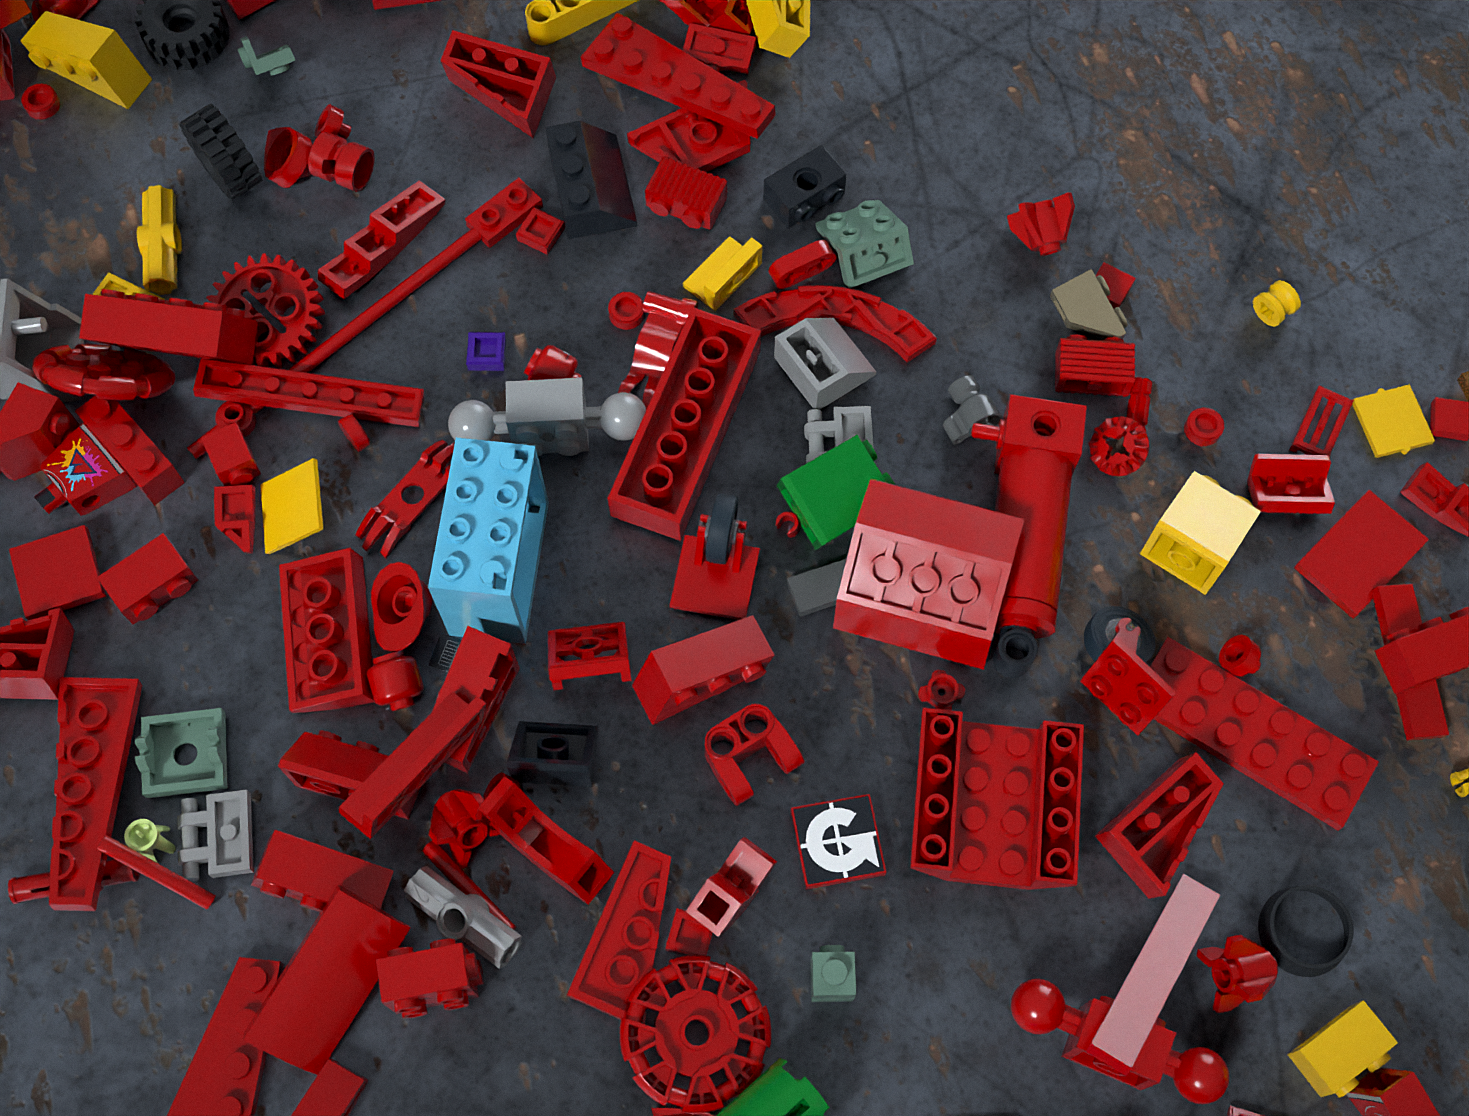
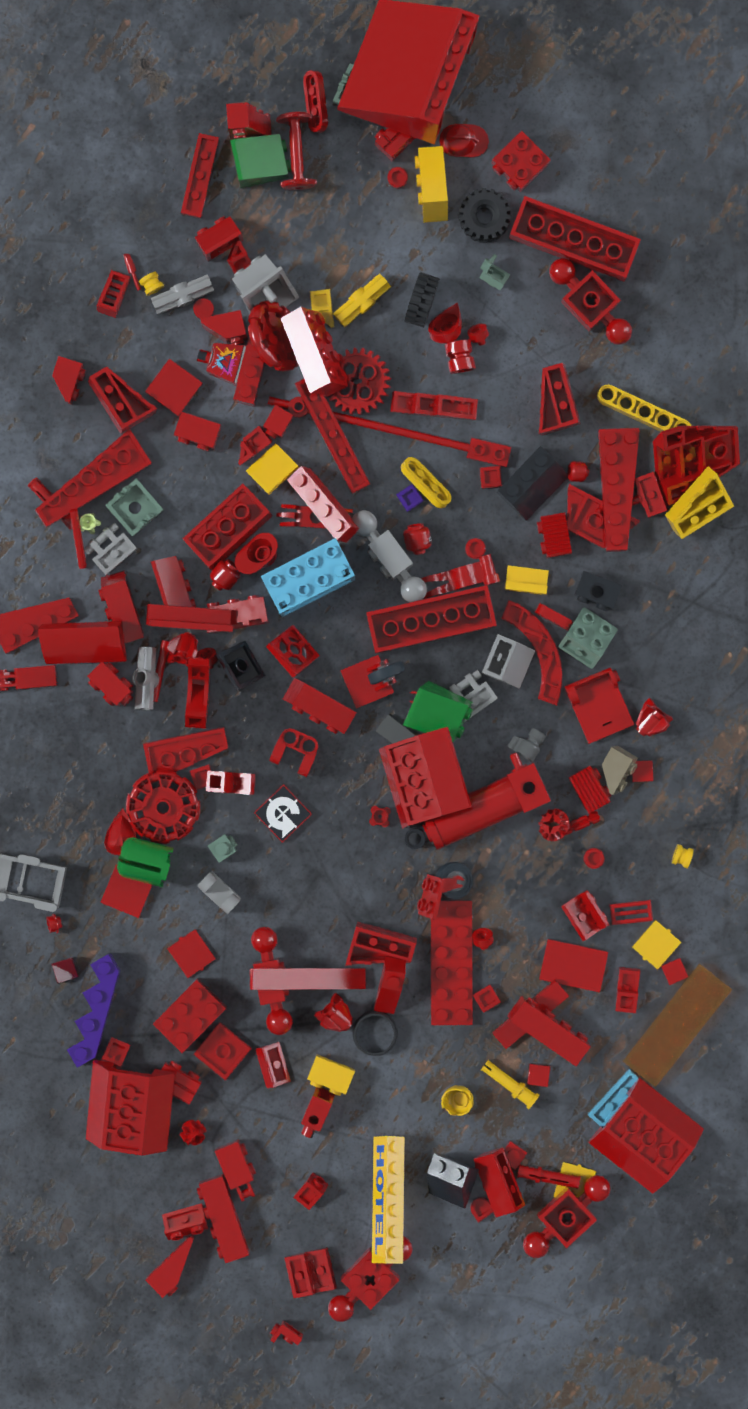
camera: 60 degrees right, 20 degrees up
red tile [337,414,370,452] -> none
black sticker [429,634,462,672] -> none
red slope [910,708,1084,890] -> none
yellow slope [1140,471,1261,595] -> none
none -> light grey piece [197,872,241,914]
none -> brick [287,466,359,543]
none -> red slope [374,957,406,1014]
none -> yellow plate [401,457,451,508]
none -> red tile [472,984,501,1013]
none -> red door [564,667,634,744]
none -> red piece [567,461,589,482]

